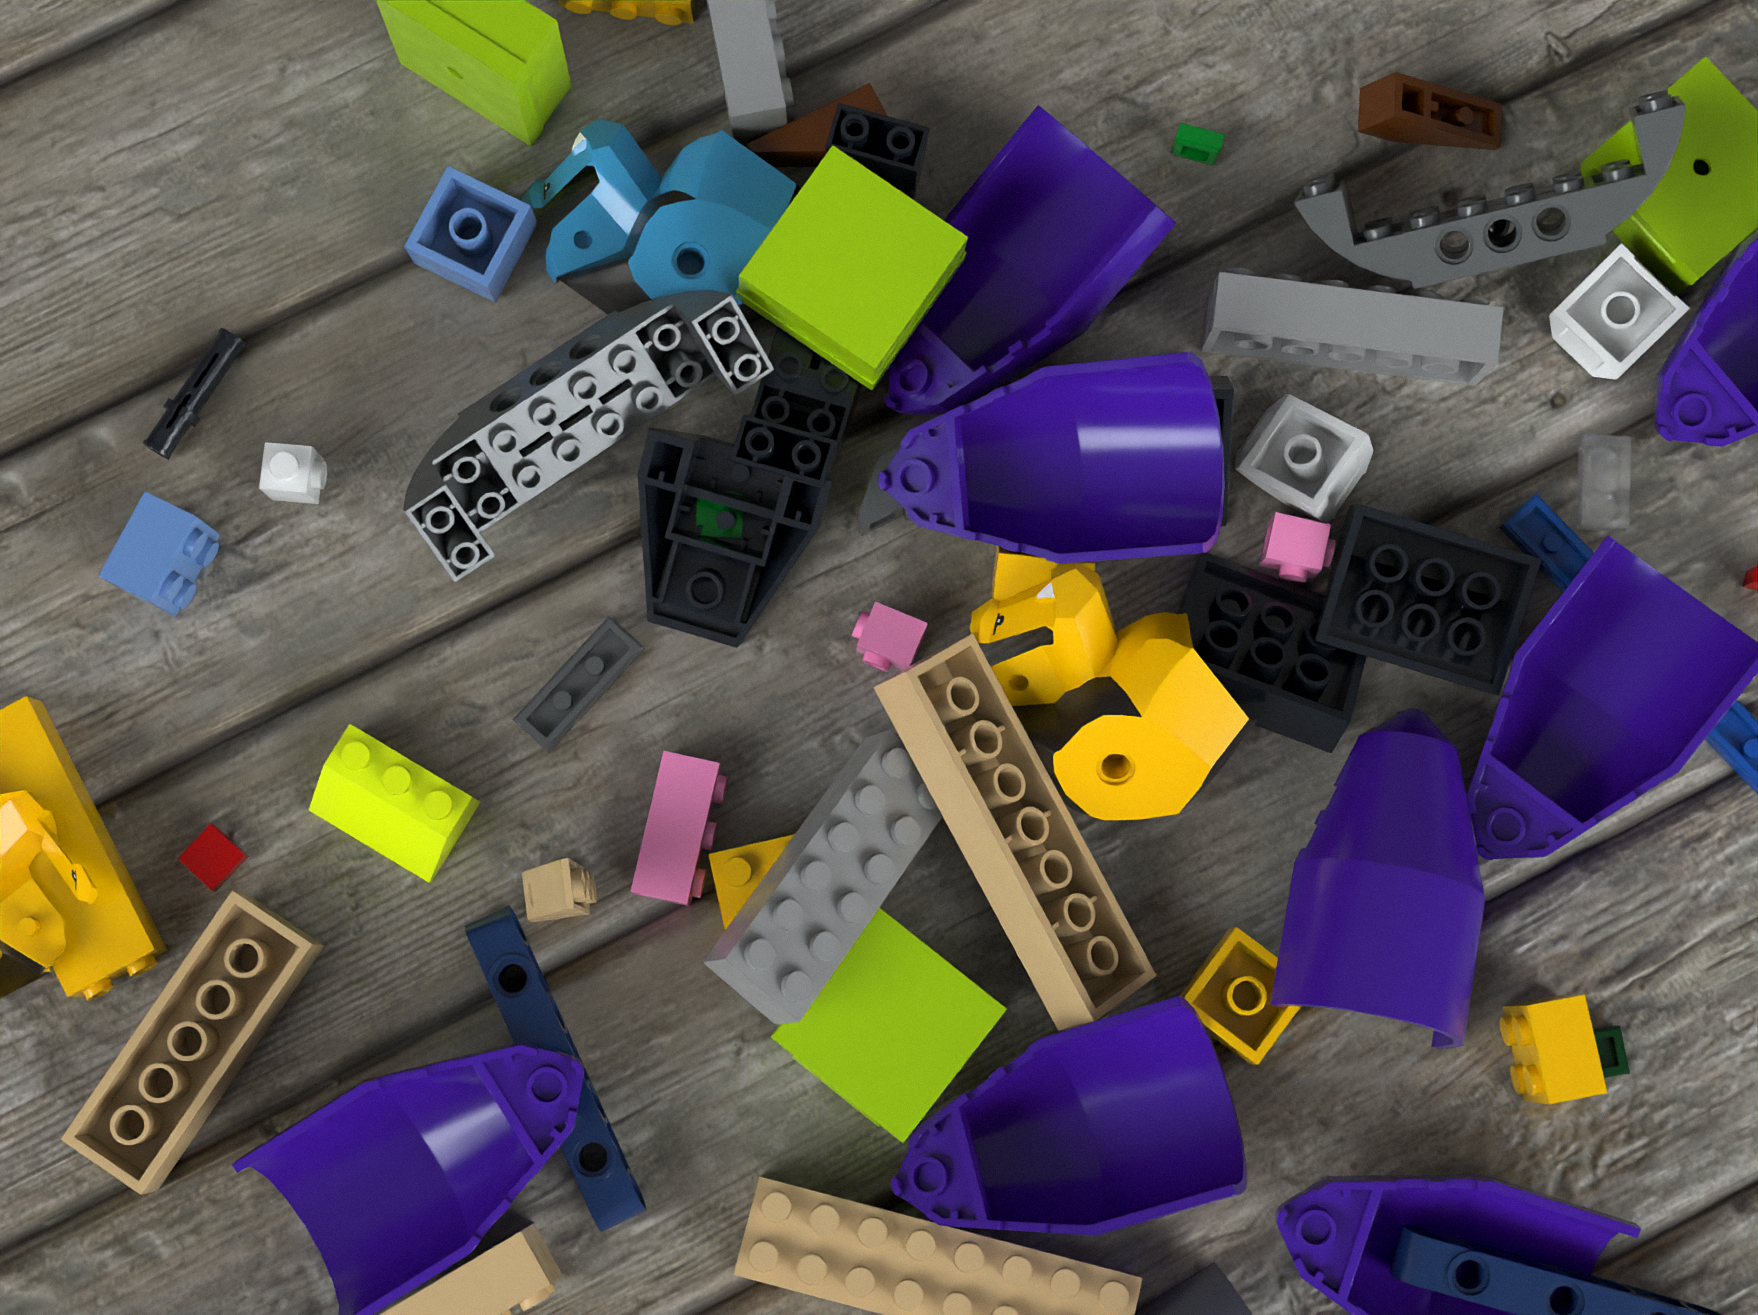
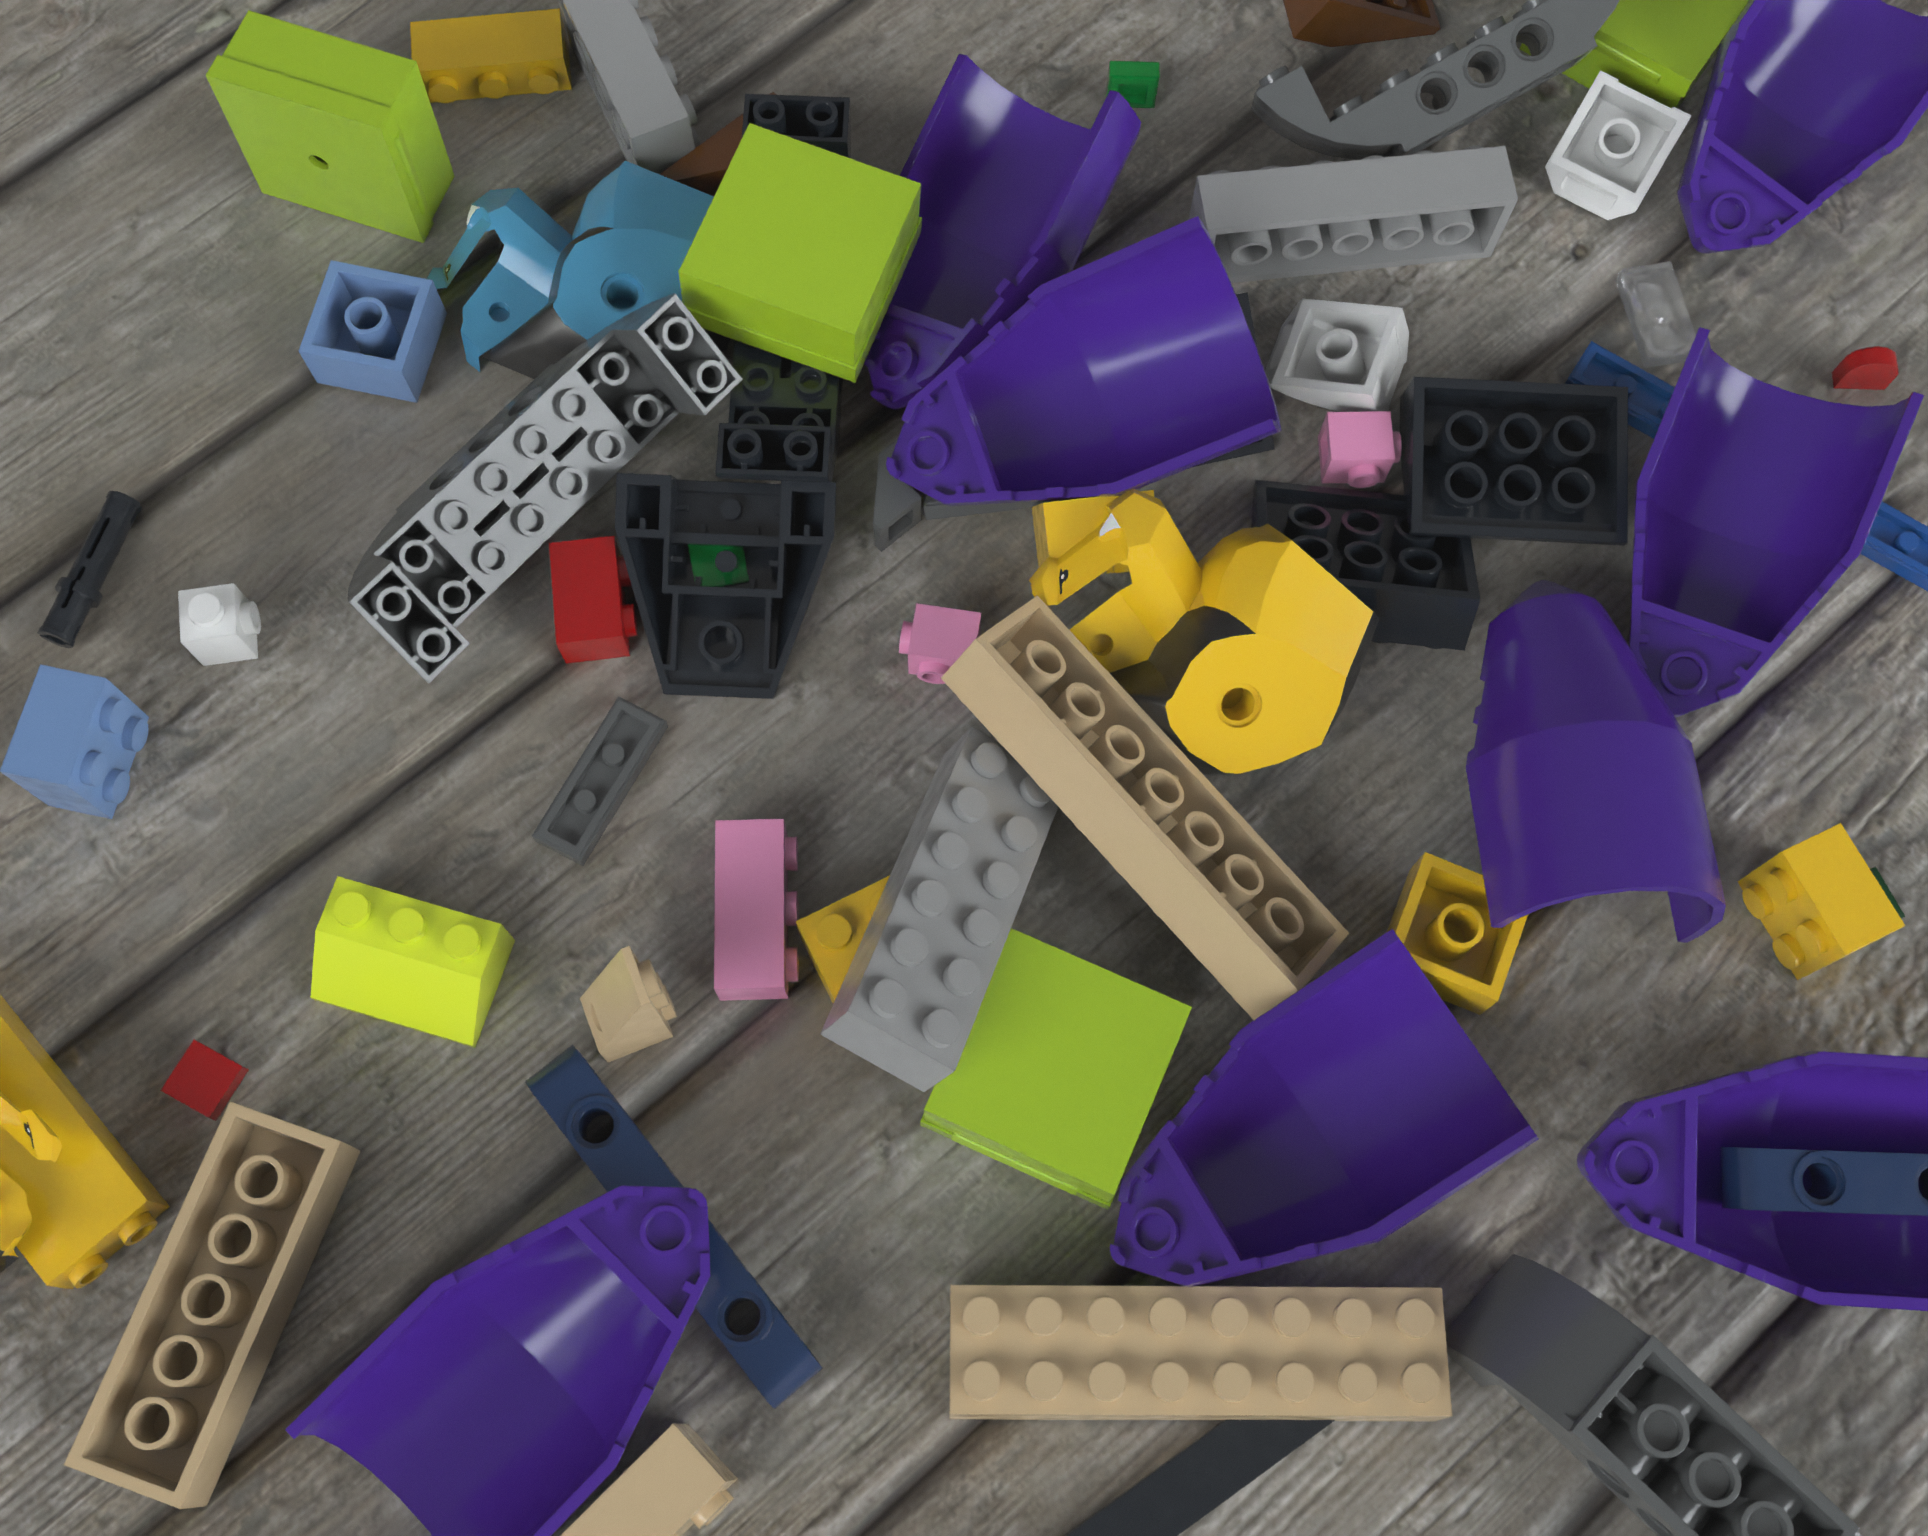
camera: 15 degrees left, 10 degrees down
none -> red brick [549,536,638,664]

